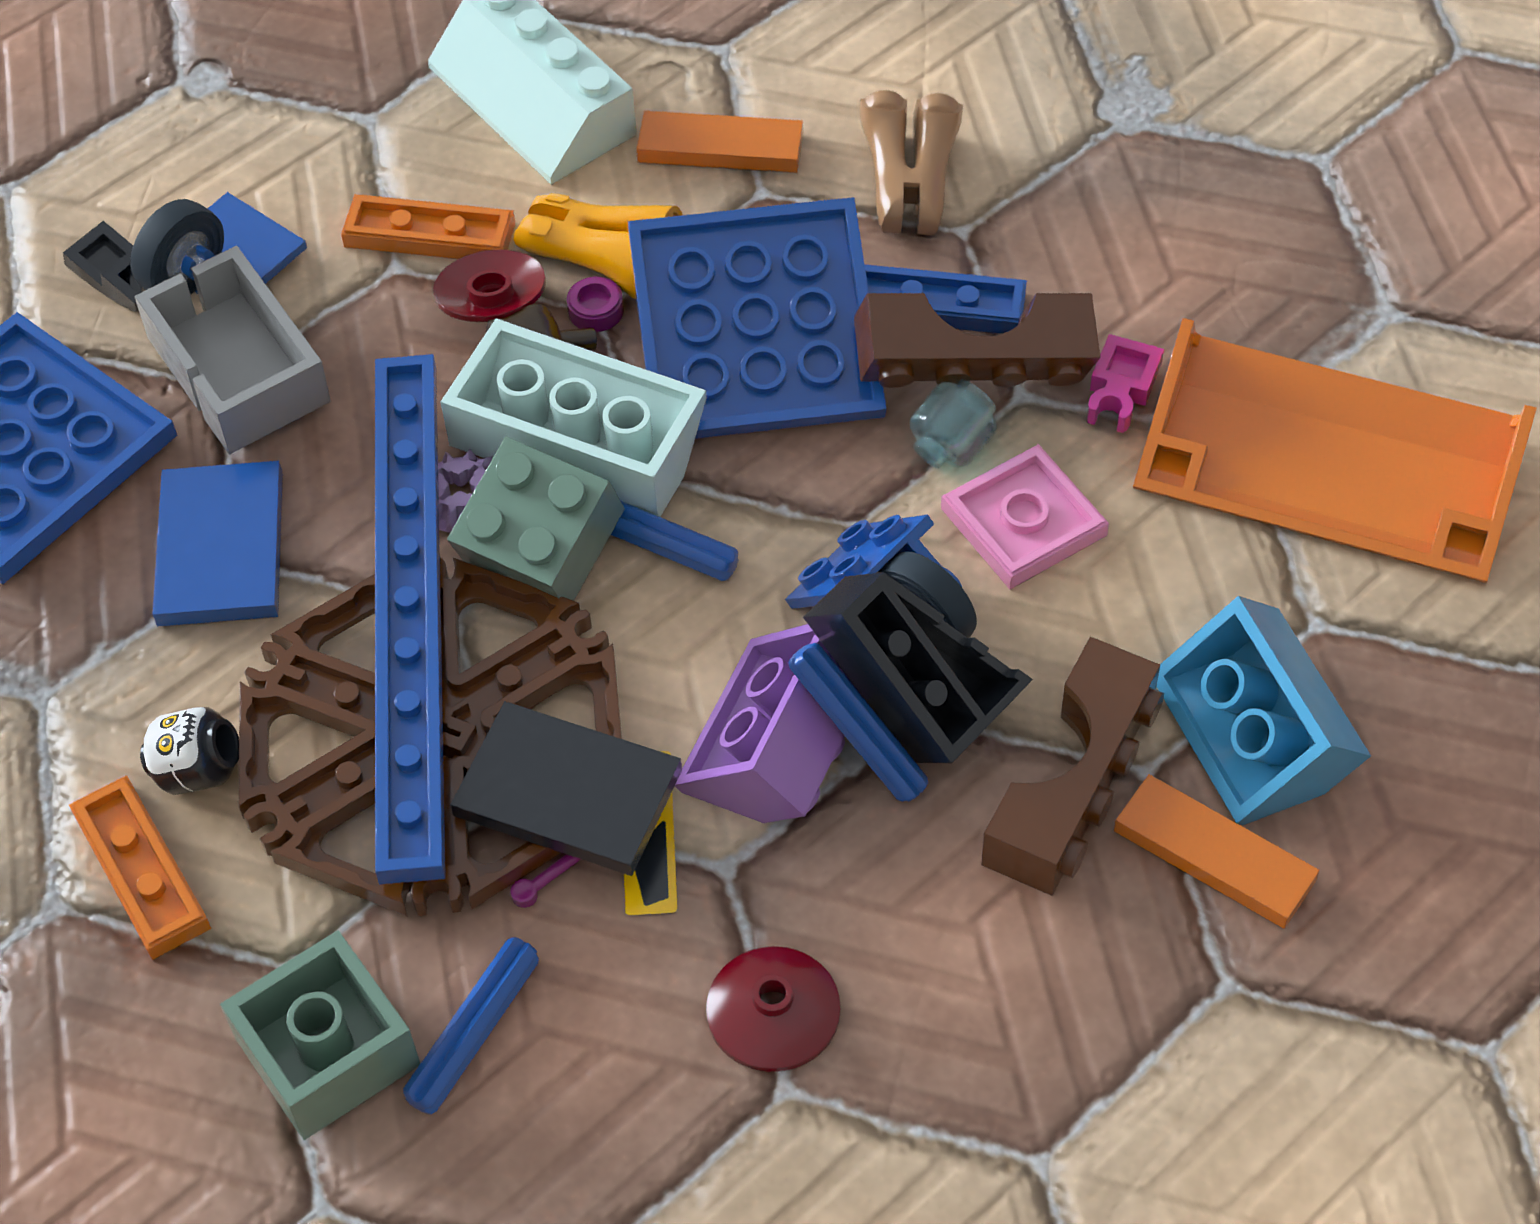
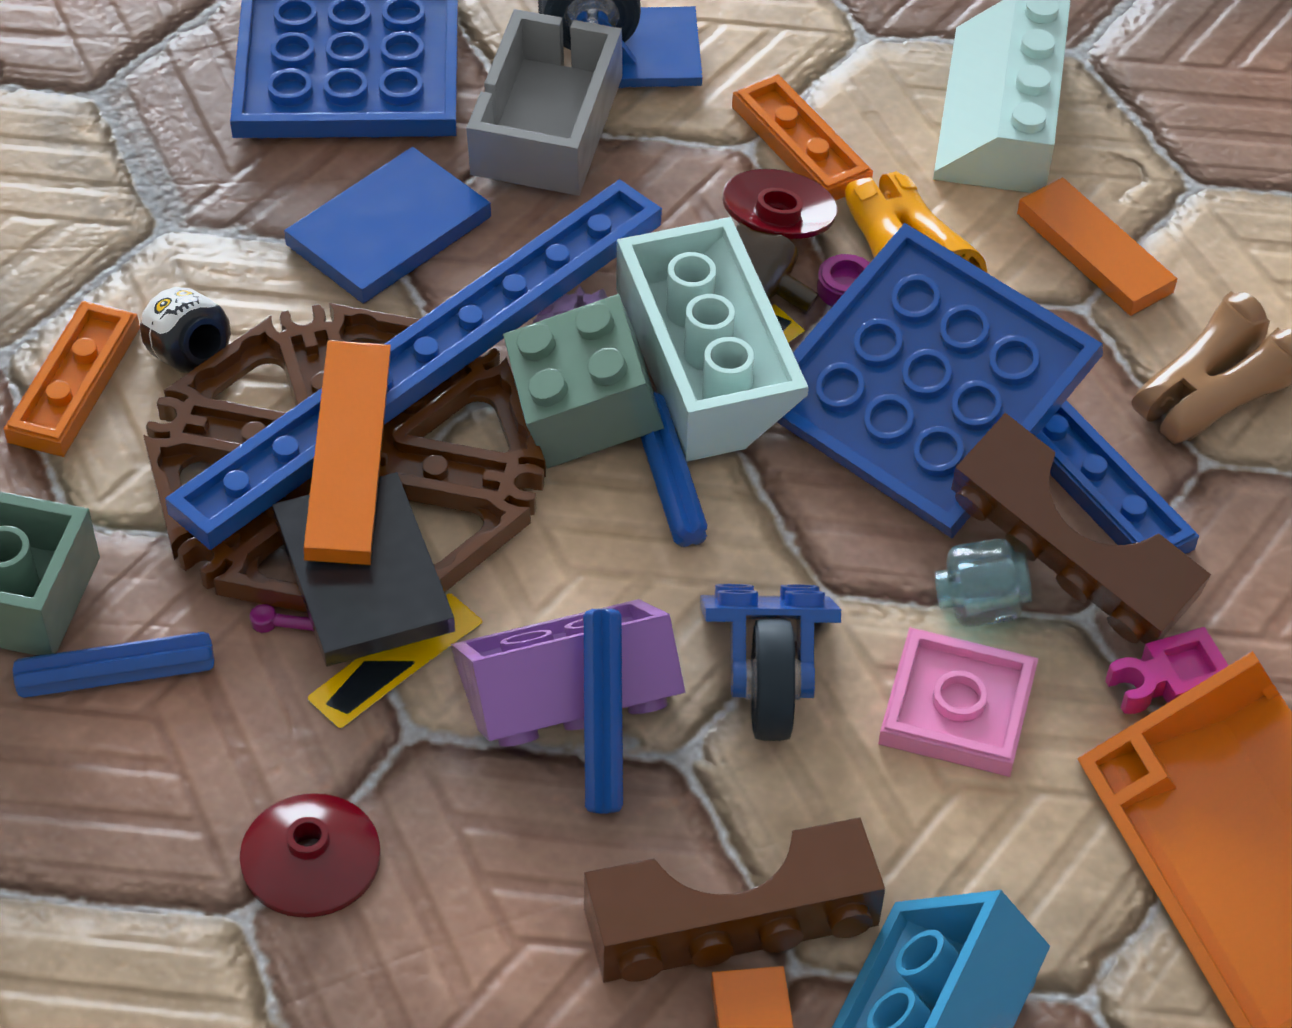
camera: 45 degrees right, 5 degrees down
black wedge [803,572,1033,763] -> none
none -> orange tile [304,340,391,565]

